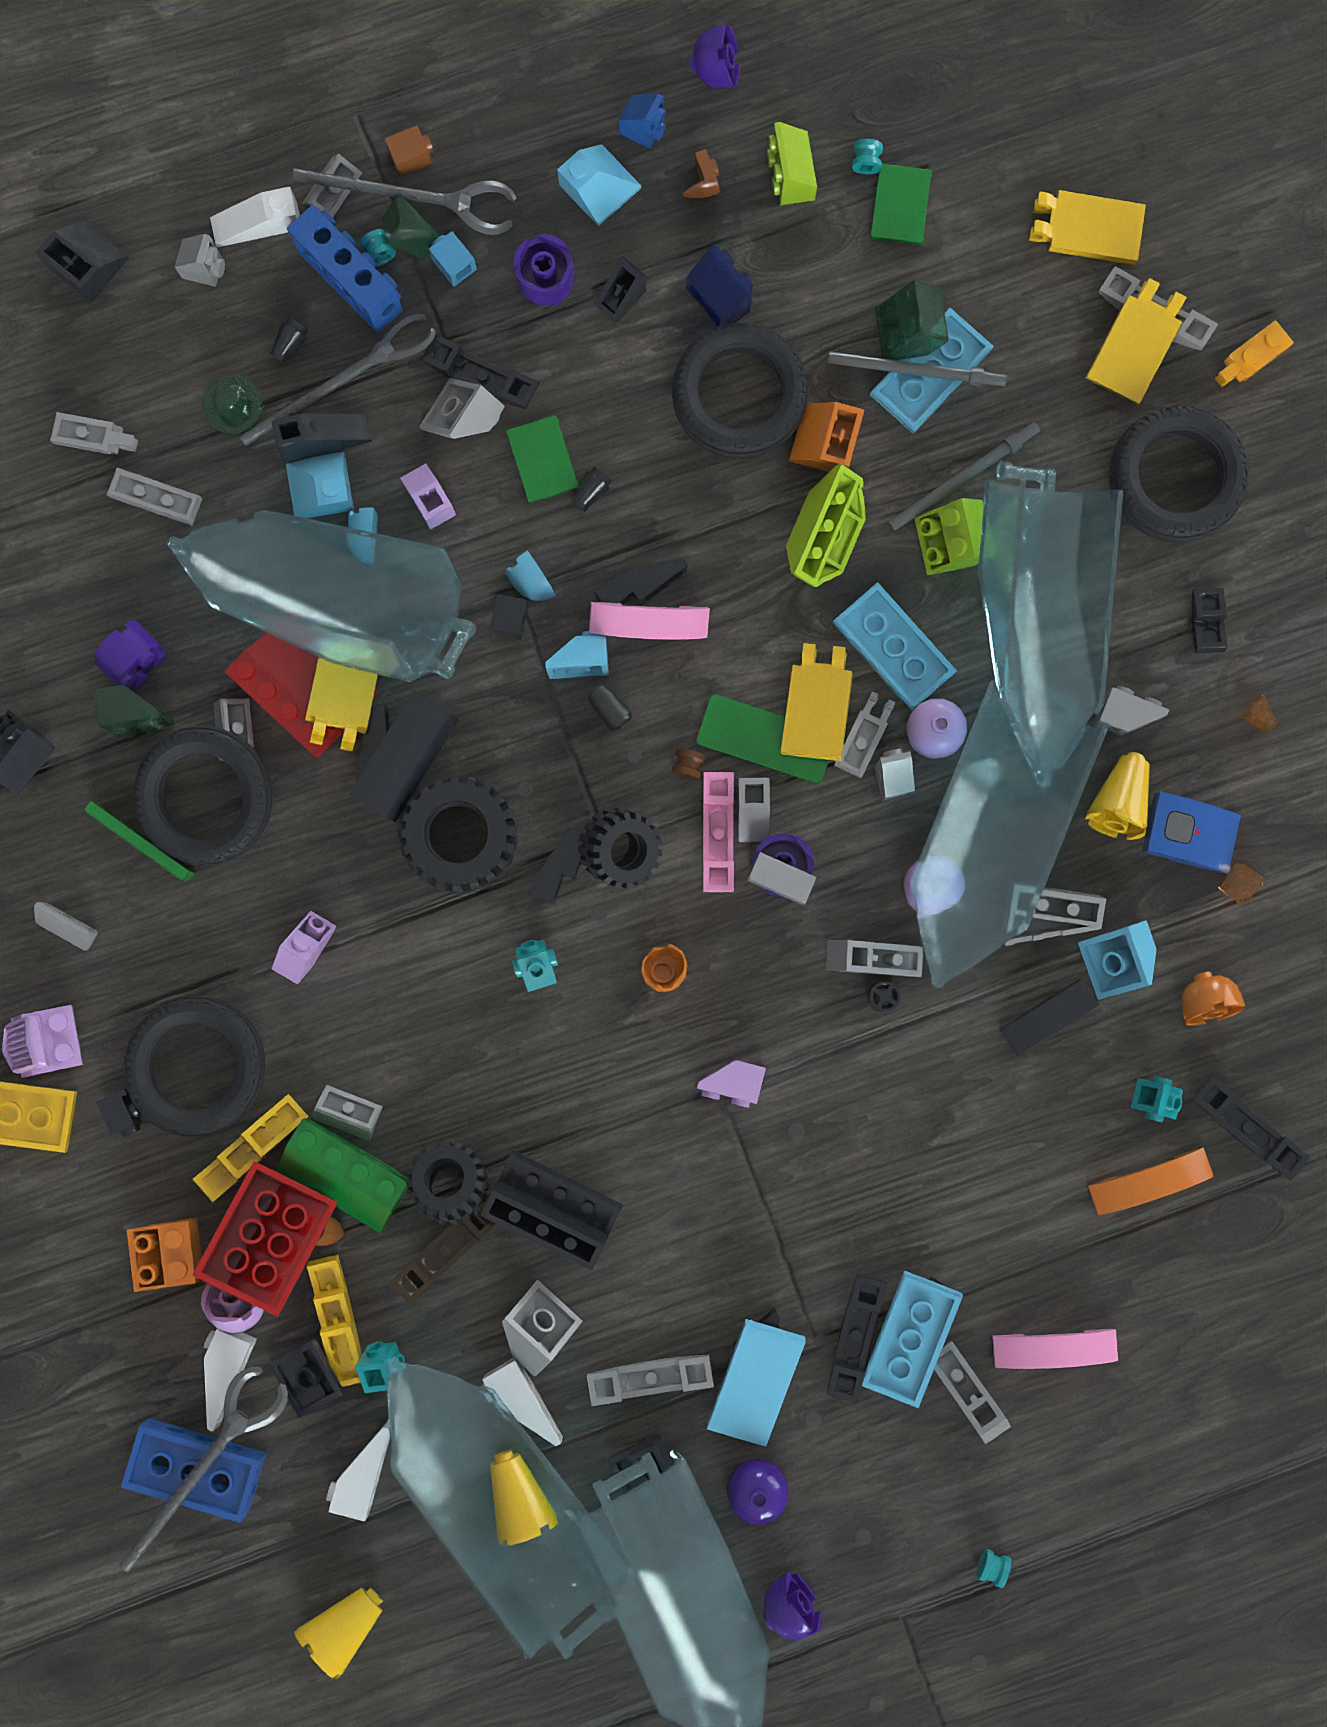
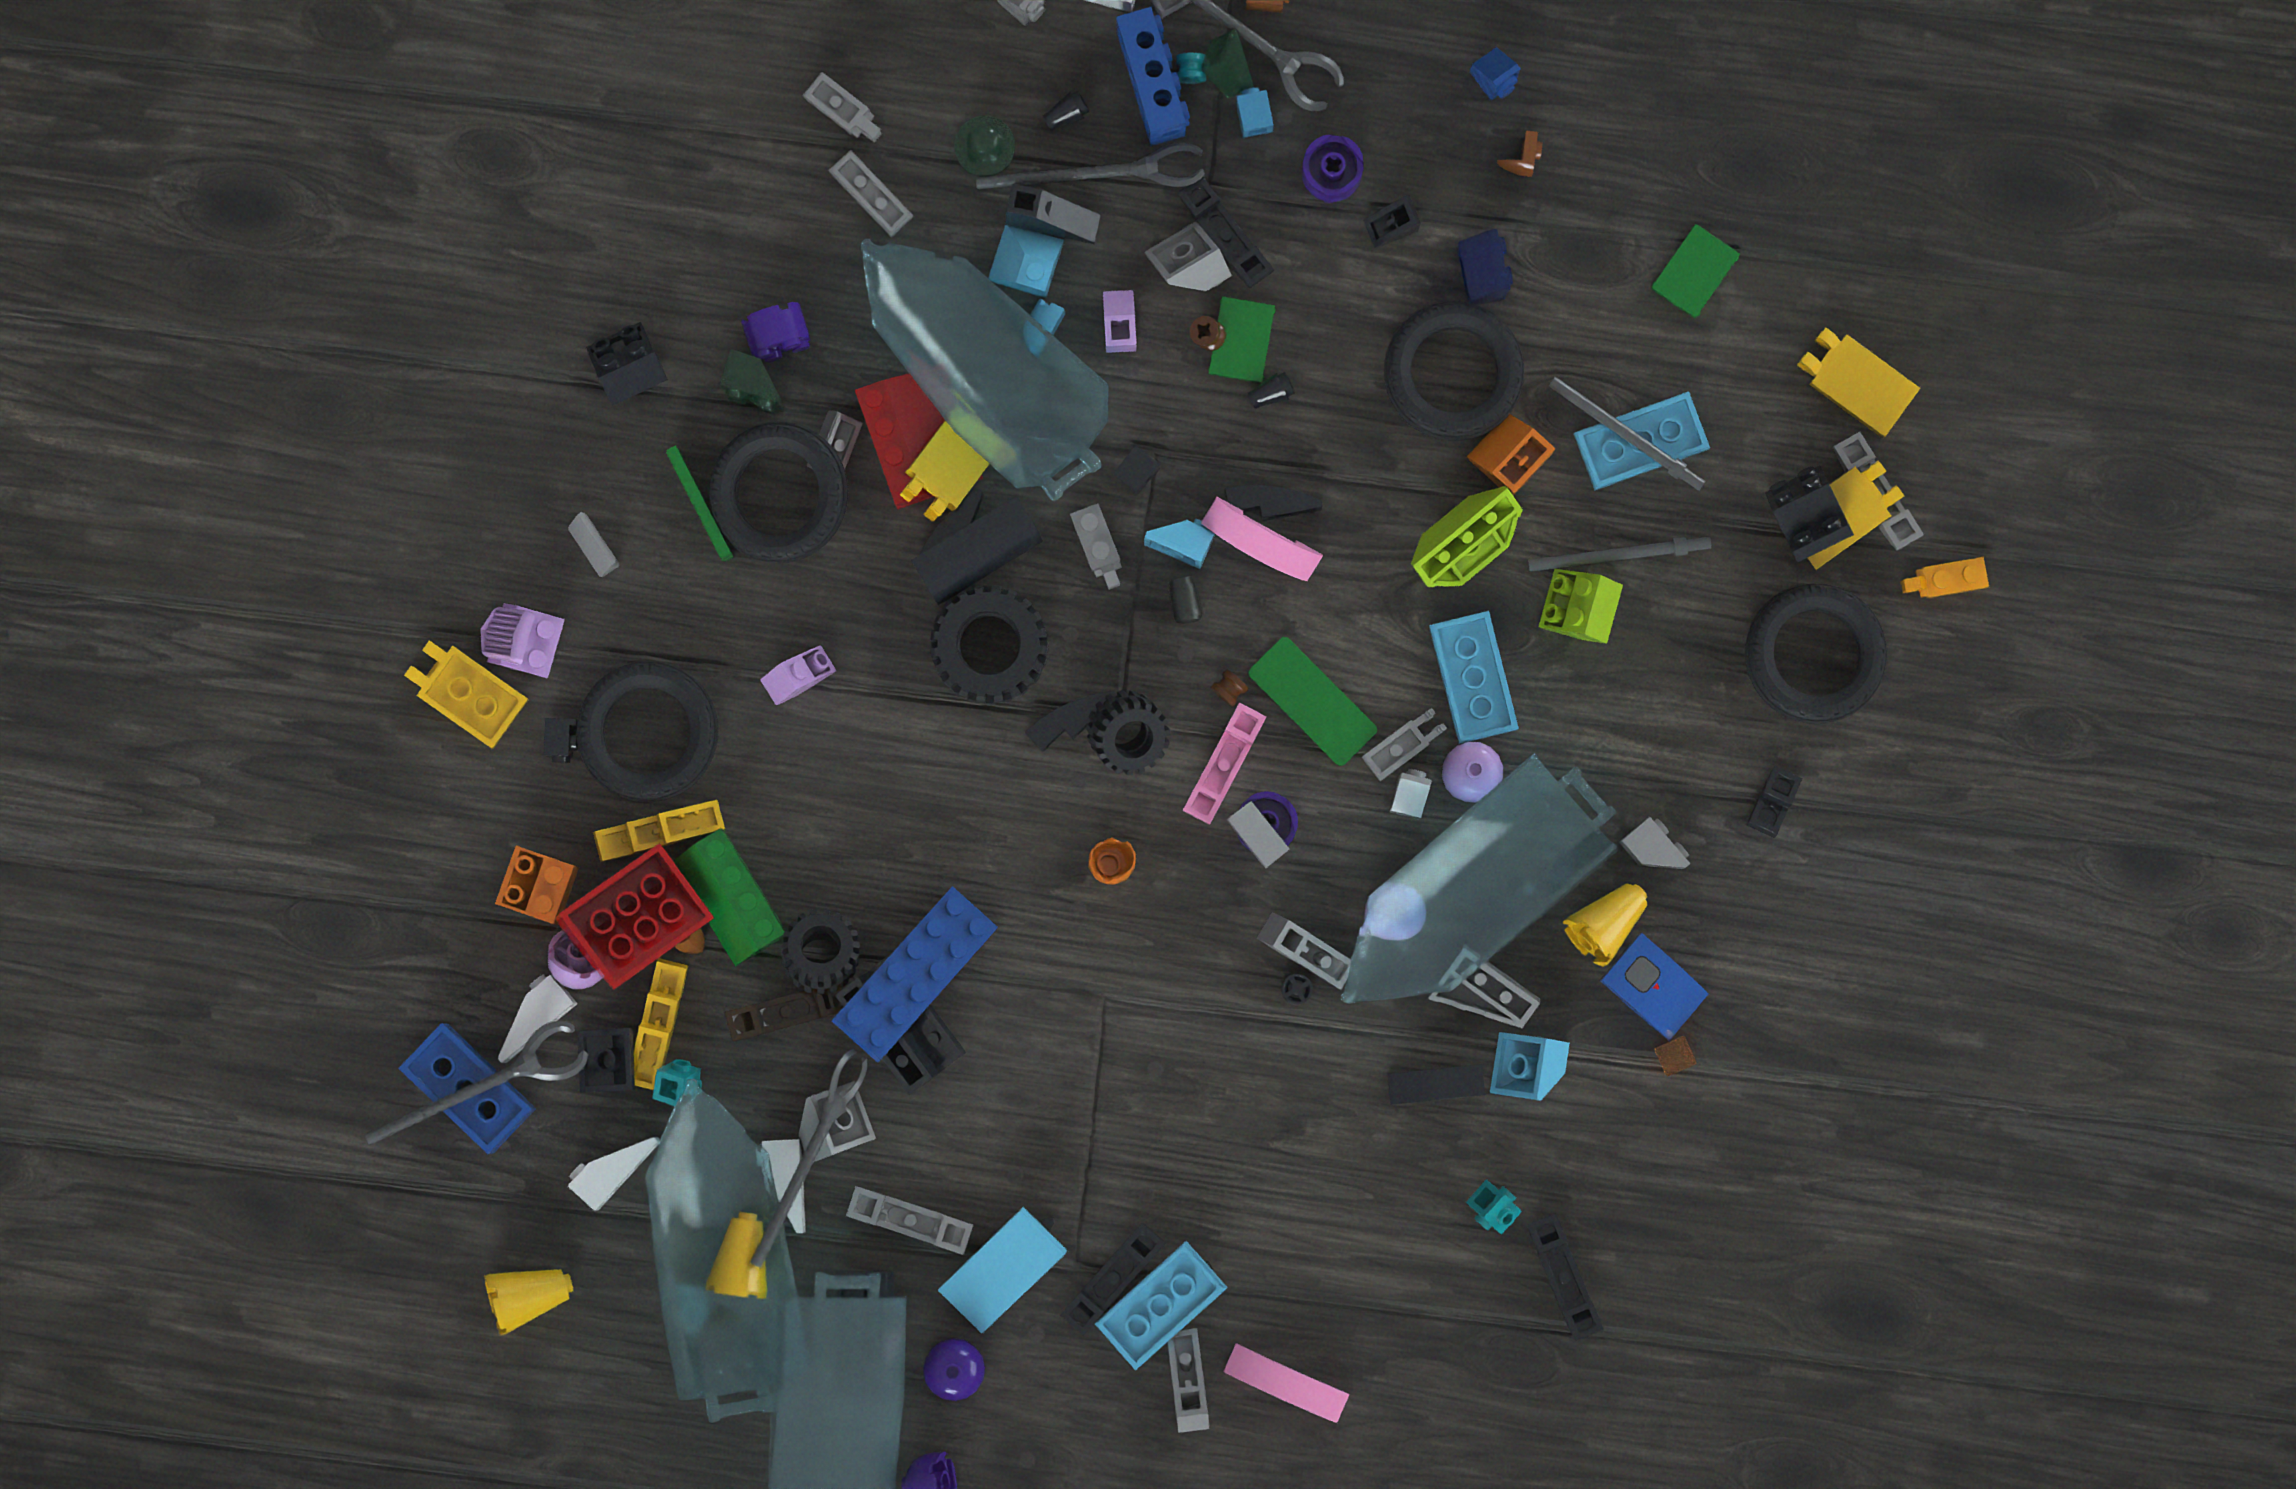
camera: 25 degrees right, 0 degrees up
light grey slope [313,1085,383,1141] -> none
medium azure brick [505,550,556,601] -> none
teal brick [512,939,558,992] -> none
medium azure slope [557,144,641,226] -> none
dark purple cylinder [689,25,740,89] -> none
lavender slope [697,1060,766,1108] -> none
light grey slope [738,778,770,842] -> none
lime slope [767,122,817,206] -> none
yellow tile [781,643,853,761] -> none
teal wheel [852,139,883,175] -> none
clear green slope [875,279,949,360] -> none
clear light blue windscreen [978,461,1123,787] -> none
orange slope [1087,1147,1214,1216] -> none
orange cylinder [1180,972,1245,1026] -> none
clear orange slope [1242,694,1278,733] -> none
none -> dark grey piece [750,1048,868,1268]
none -> blue plate [832,886,998,1062]
none -> light grey hinge [1070,503,1122,590]
none -> reddish brown wheel [1190,316,1226,351]
none -> black bracket [1765,466,1854,563]

